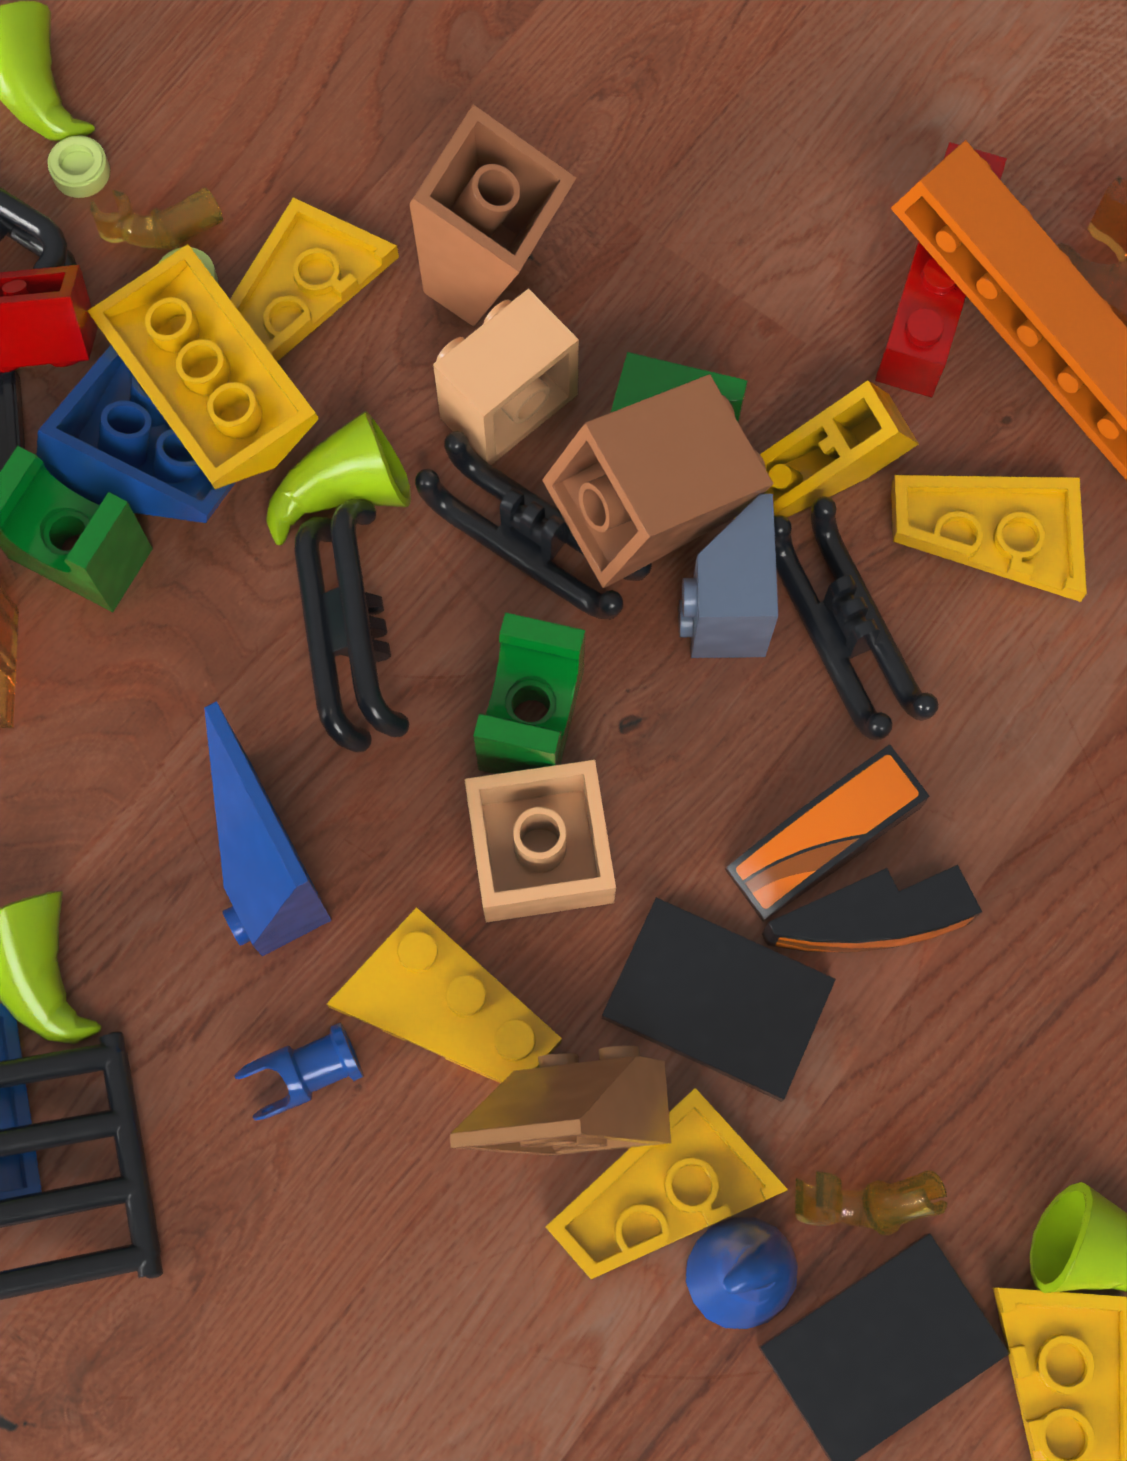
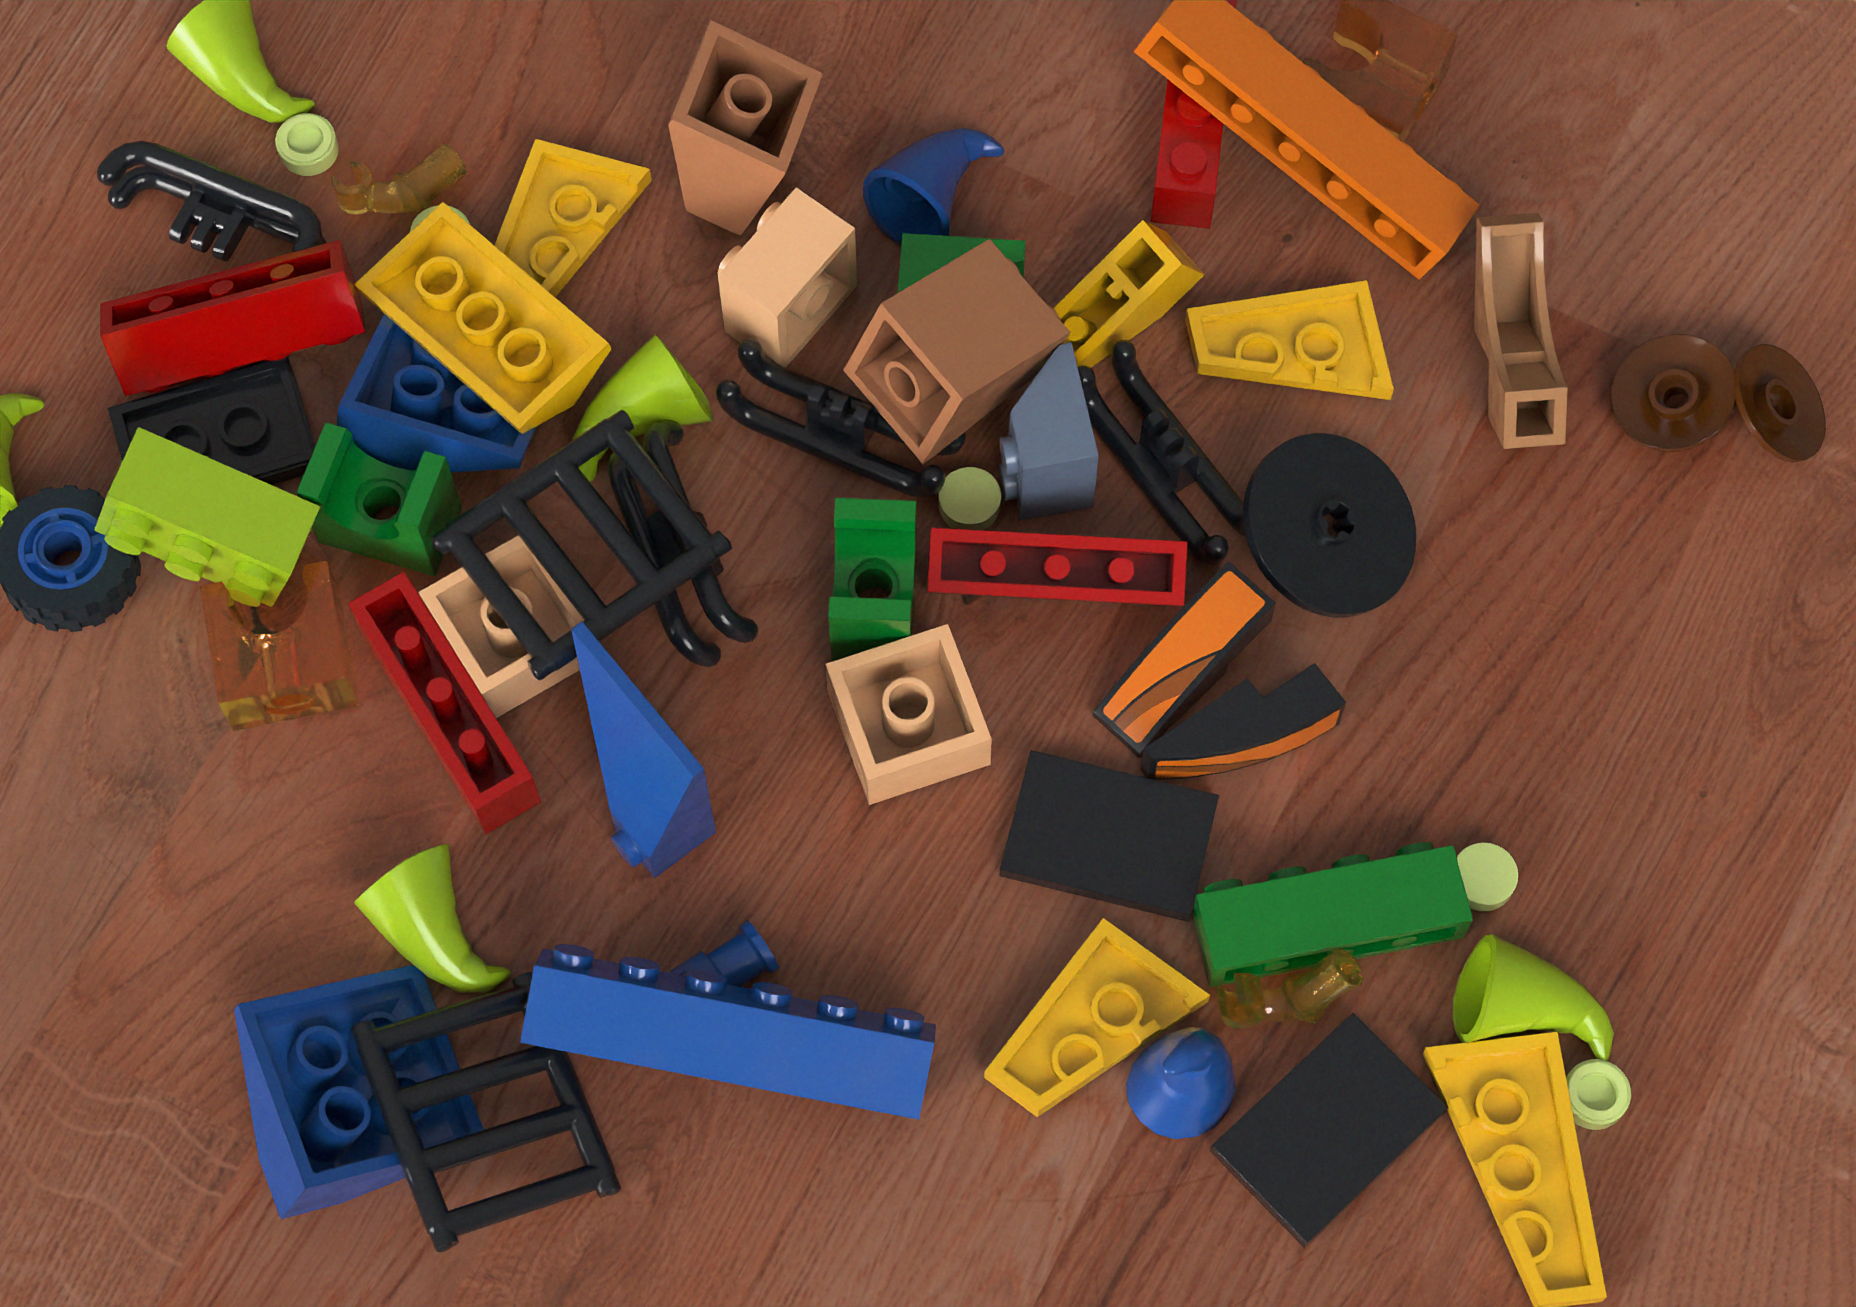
camera: 10 degrees left, 5 degrees down
yellow wing [327,907,562,1083] -> none
medium nougat slope [450,1045,671,1156] -> none
none -> red brick [348,571,541,835]
none -> light nougat brick [418,535,584,718]
none -> black bar [431,409,732,681]
none -> blue brick [520,944,936,1120]
none -> blue hat [863,128,1004,245]
none -> red brick [926,528,1188,607]
none -> yellowish green tile [939,467,1001,530]
none -> green brick [1192,842,1473,988]
none -> black piece [1243,433,1416,618]
none -> yellowish green tile [1457,842,1518,911]

